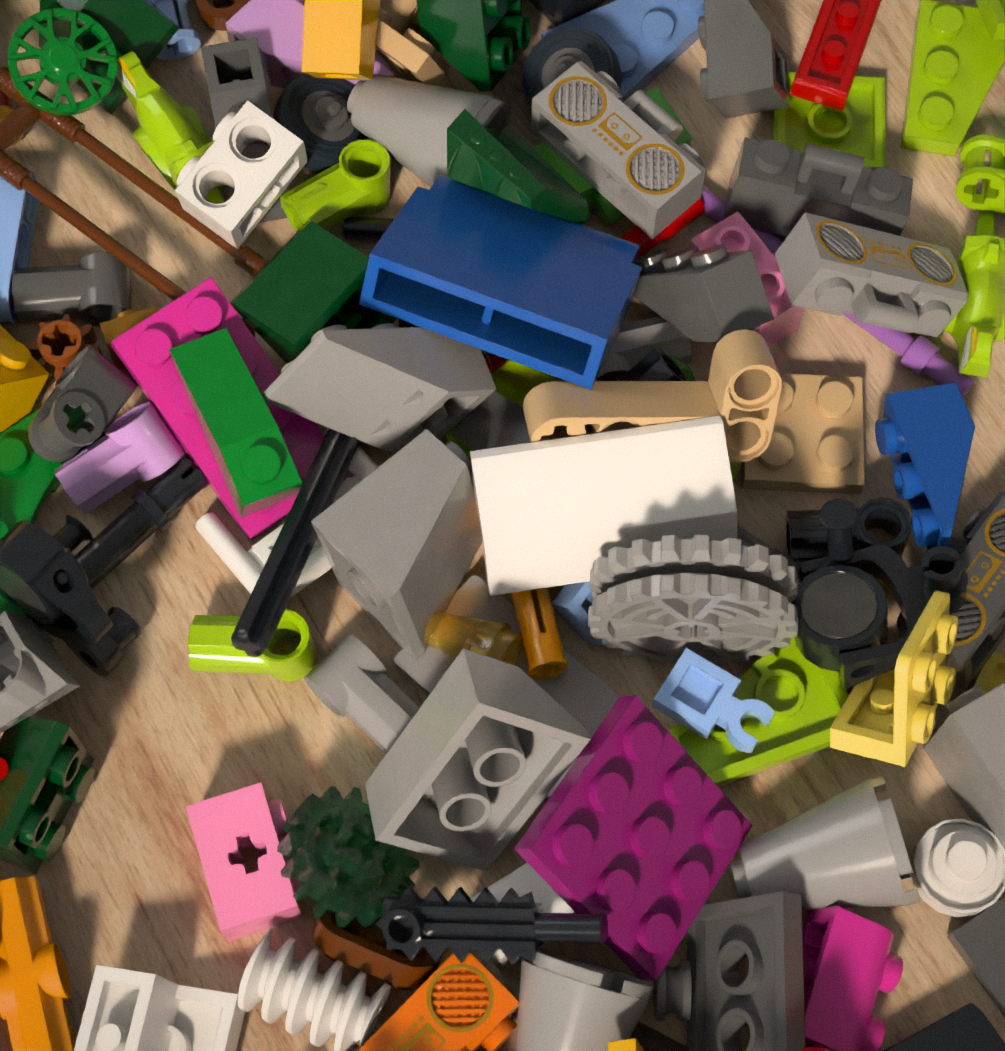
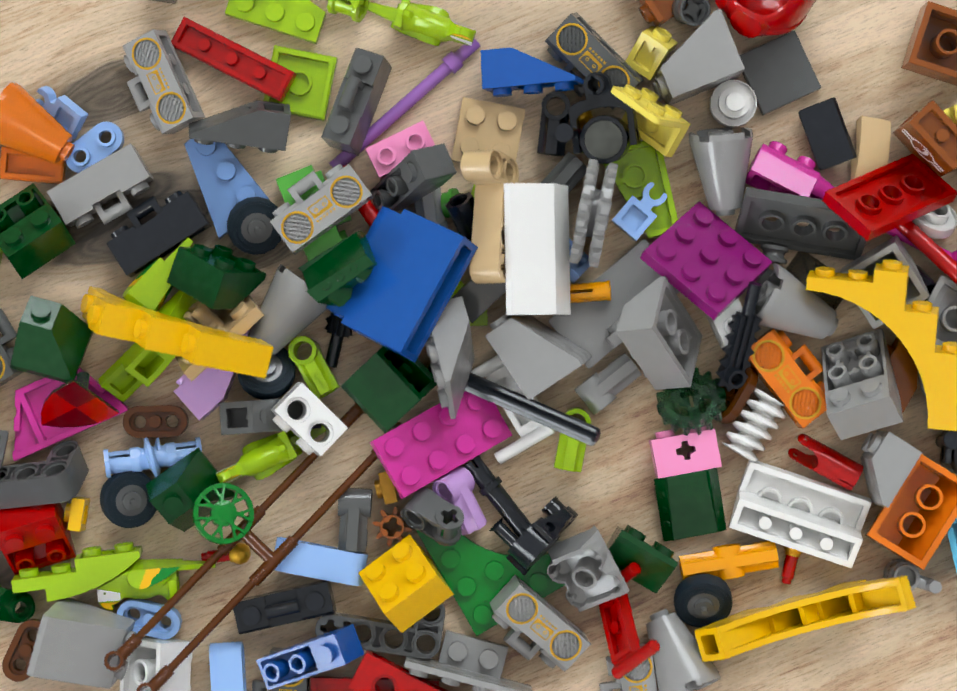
camera: 85 degrees left, 20 degrees up
green slope [169,328,302,518] -> none
clear yellow cone [424,610,523,666] -> none
light grey piece [775,212,968,338] -> none
none -> dark green slope [654,468,727,541]

